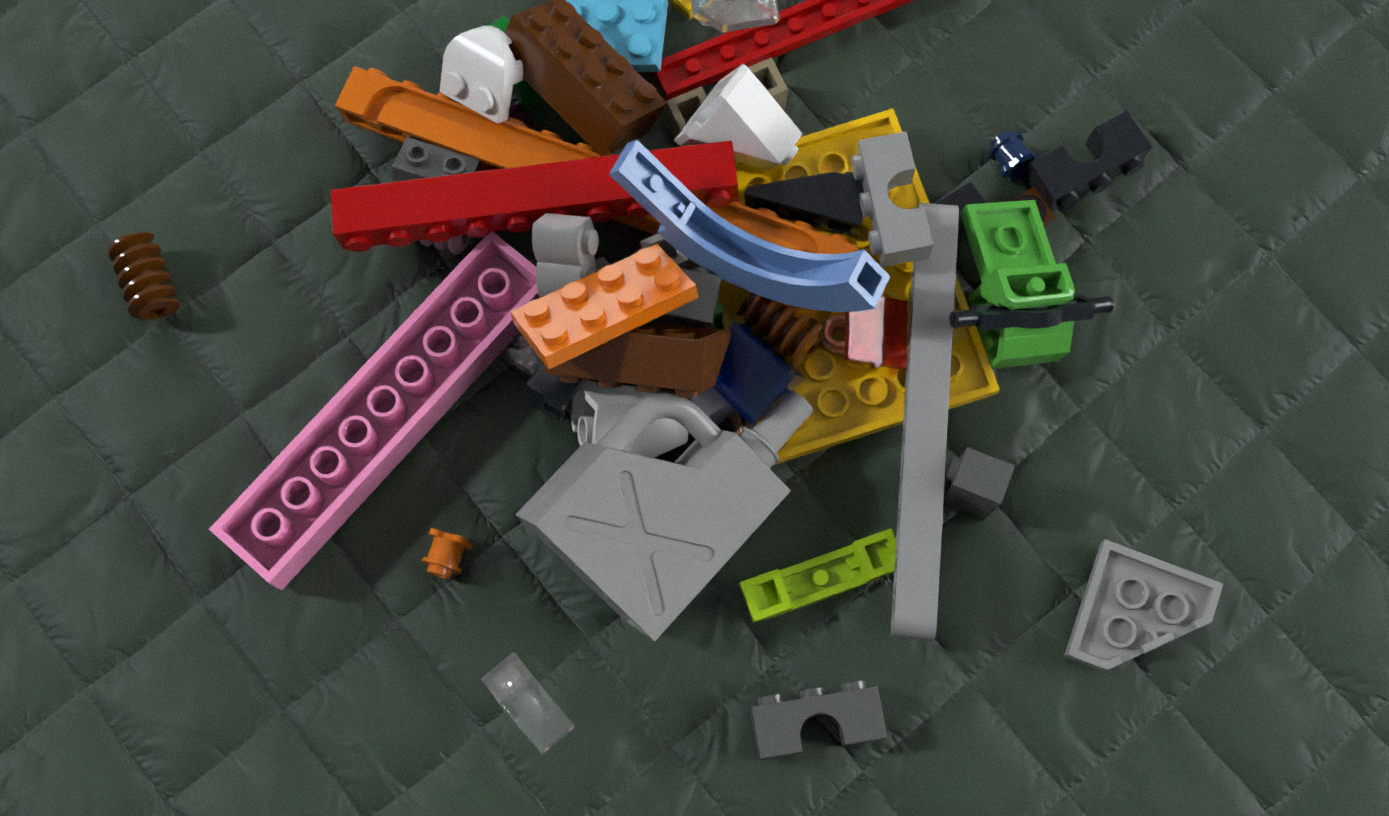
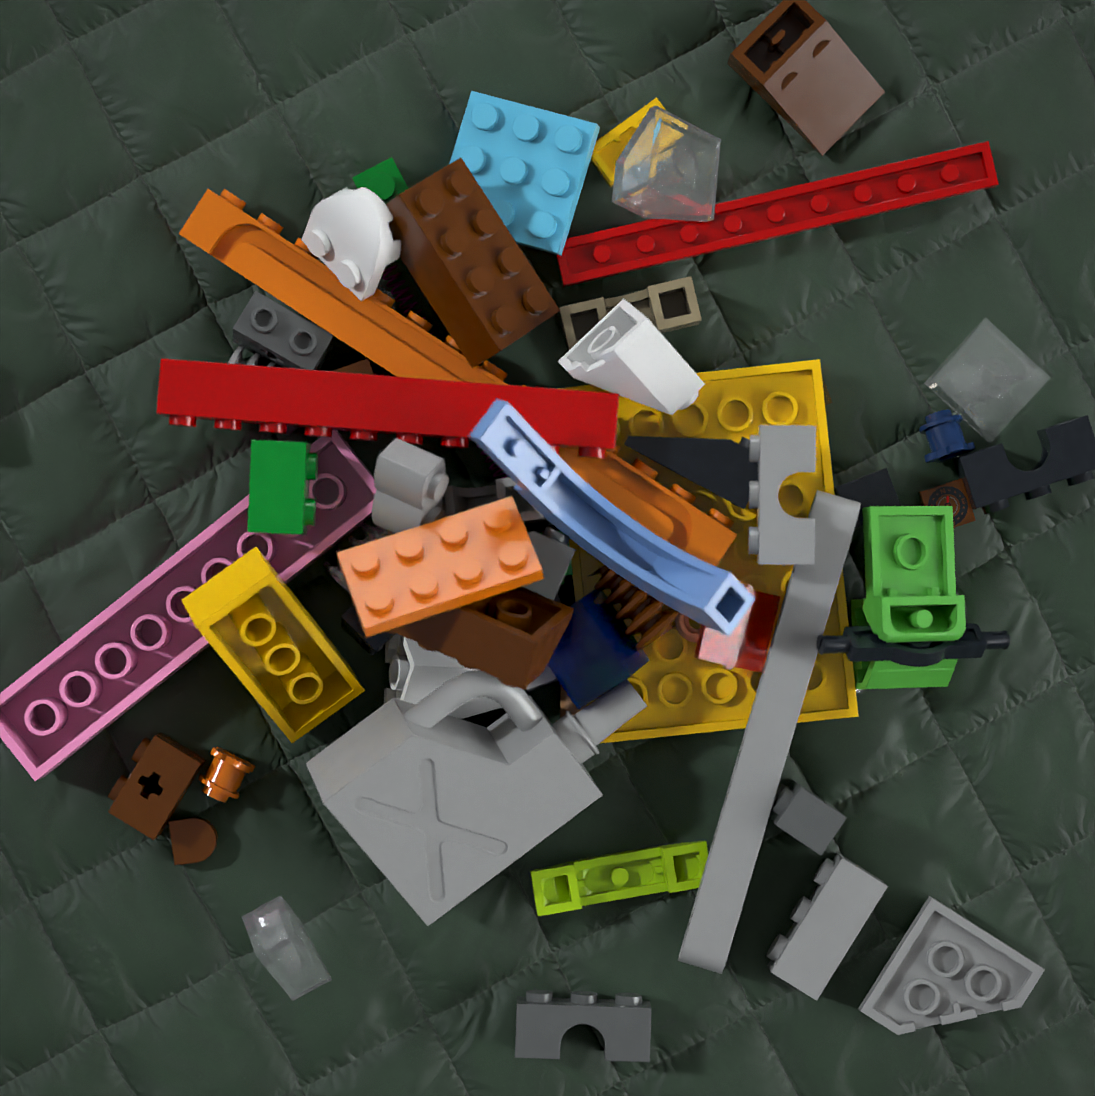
camera: 10 degrees right, 15 degrees up
none -> reddish brown brick [108,732,206,840]
none -> reddish brown tile [168,817,218,866]
none -> yellow brick [182,546,365,743]
none -> green brick [247,440,318,535]
none -> light grey brick [766,853,888,1001]
none -> clear slope [924,317,1051,443]

